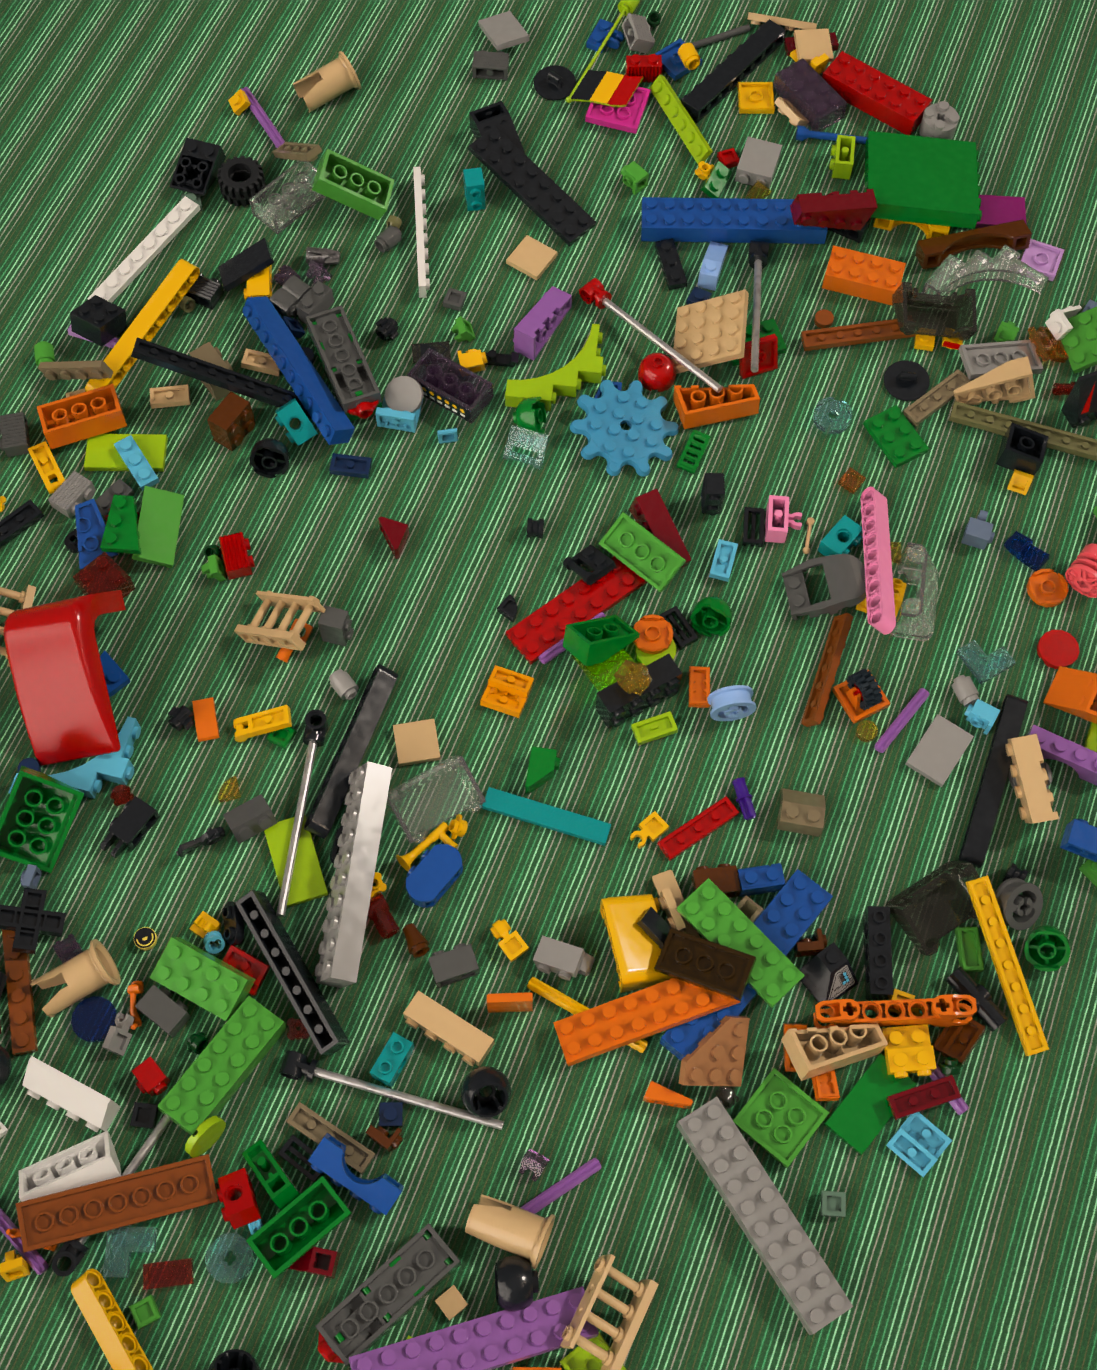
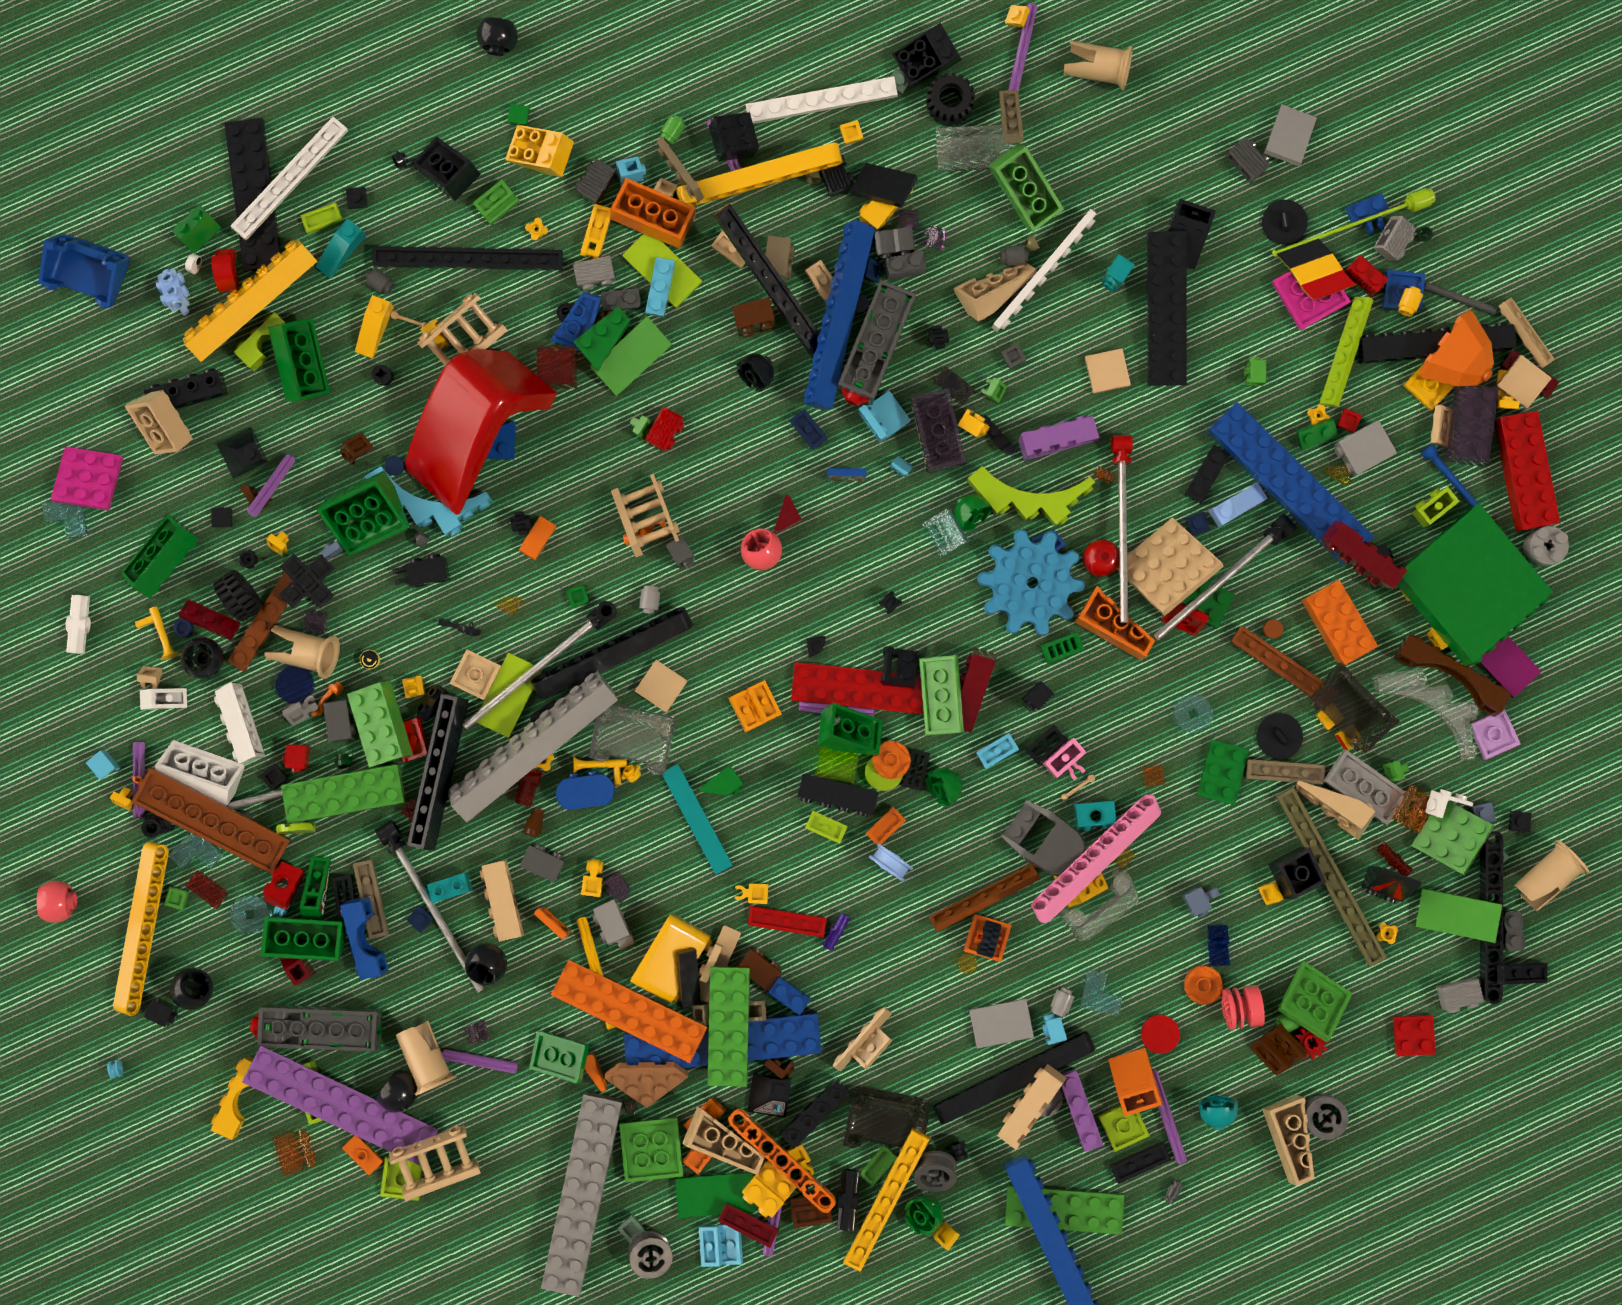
camera: 45 degrees right, 20 degrees up
clear red plate [110,785,134,806] -> none
medium azure bush [203,931,225,954] -> none
dark green hinge [204,545,222,560] -> none
dark grey brick [223,794,277,844] -> none
yellow plate [233,705,292,742] -> none
teal brick [275,398,318,446] -> none
flat silver hinge [306,247,340,265] -> none
reddish brown bracket [365,1125,404,1152] -> none
light grey tile [385,376,424,413] -> none
tan tile [435,1285,468,1321] -> none
clear yellow brick [614,660,652,696] -> none
dark brown tile [654,928,756,1001] -> none
dark tan slope [777,788,826,837] -> none
medium lavender axle [874,688,930,753] -> none
dark green plate [939,1057,963,1075] -> none
none -> dark grey hinge [413,531,430,547]
none -> tan plate [449,649,501,701]
none -> green plate [529,1030,589,1084]
none -> brick [602,872,632,903]
none -> medium azure brick [616,157,646,187]
none -> dark grey wheel [628,1231,672,1279]
none -> coral wheel [741,529,782,570]
none -> blue tile [827,468,866,481]
none -> tan bracket [832,1007,893,1071]
none -> yellow plate [840,120,863,145]
none -> yellow plate [933,1222,960,1251]
none -> tan wedge [953,262,1037,321]
none -> clear orange tile [1094,466,1116,484]
none -> orange brick [1419,309,1494,386]

